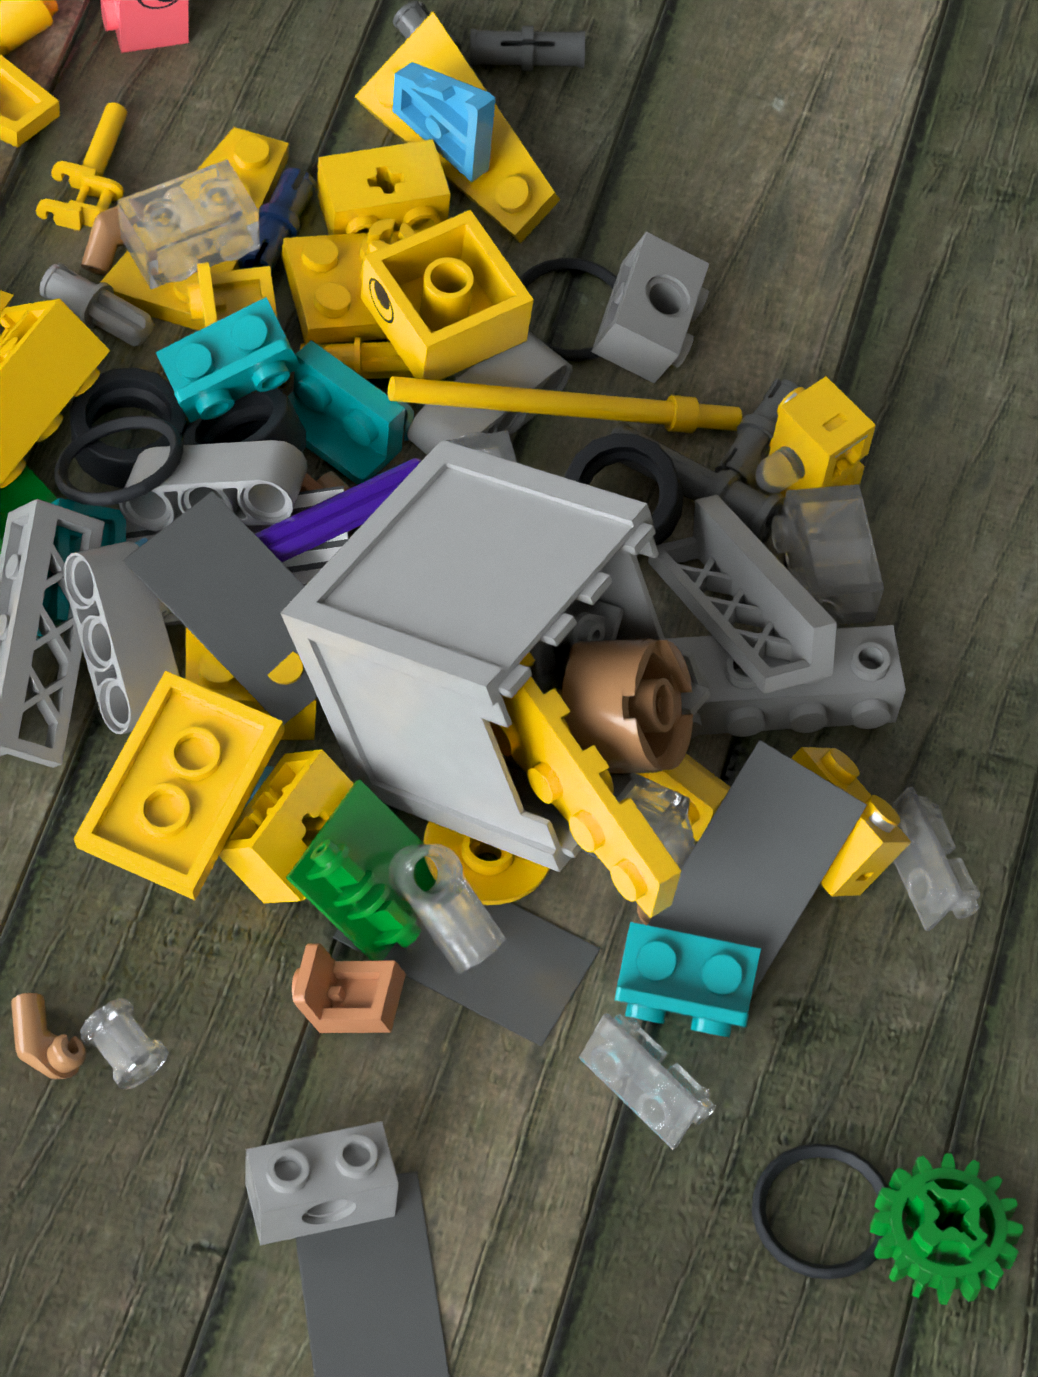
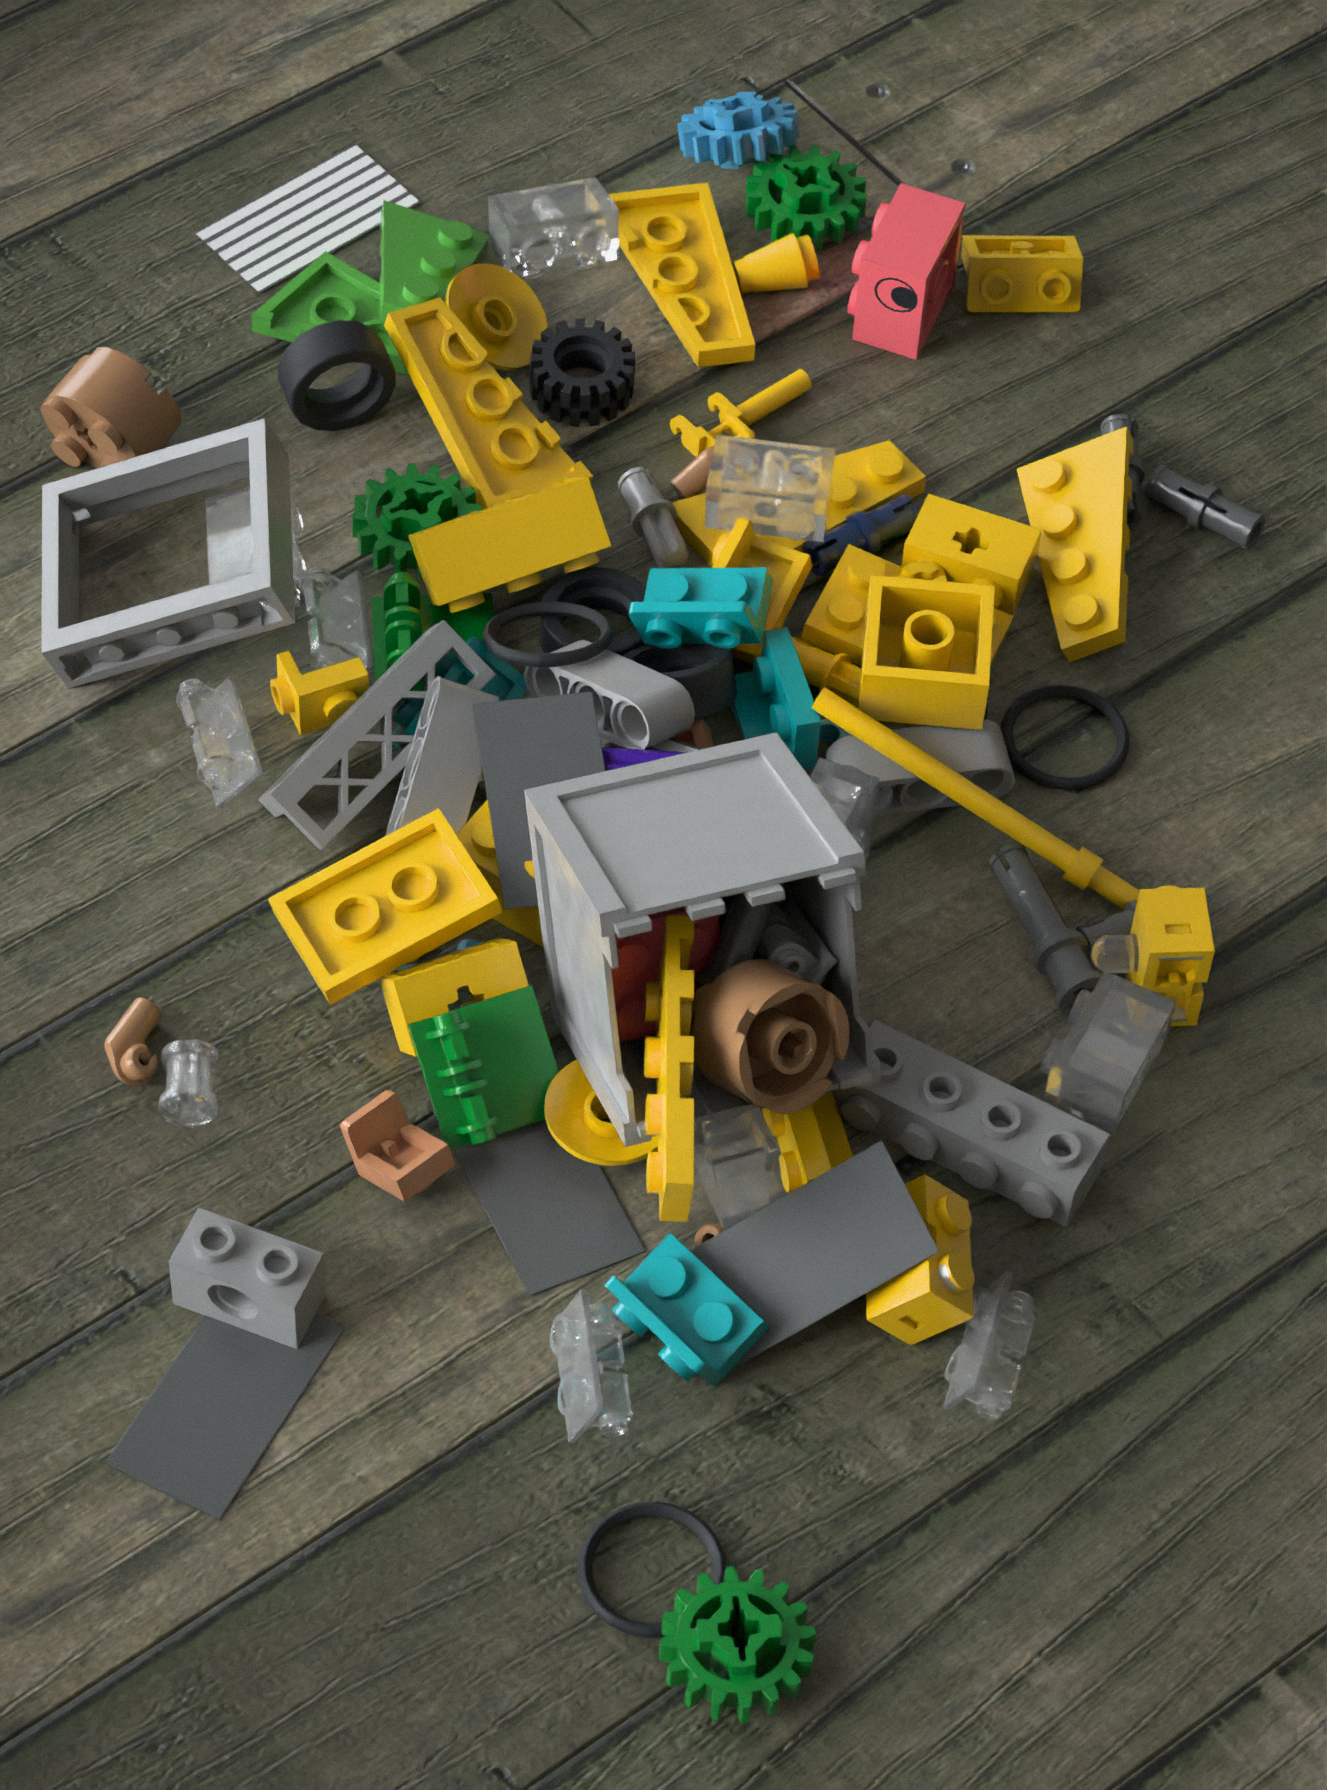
camera: 40 degrees right, 5 degrees down
clear piece [389,844,506,973] -> none
dark azure wing [392,62,496,182] -> none
black tyre [564,433,684,556] -> none
light grey brick [591,232,709,384] -> none
light grey fence [648,495,837,694] -> none

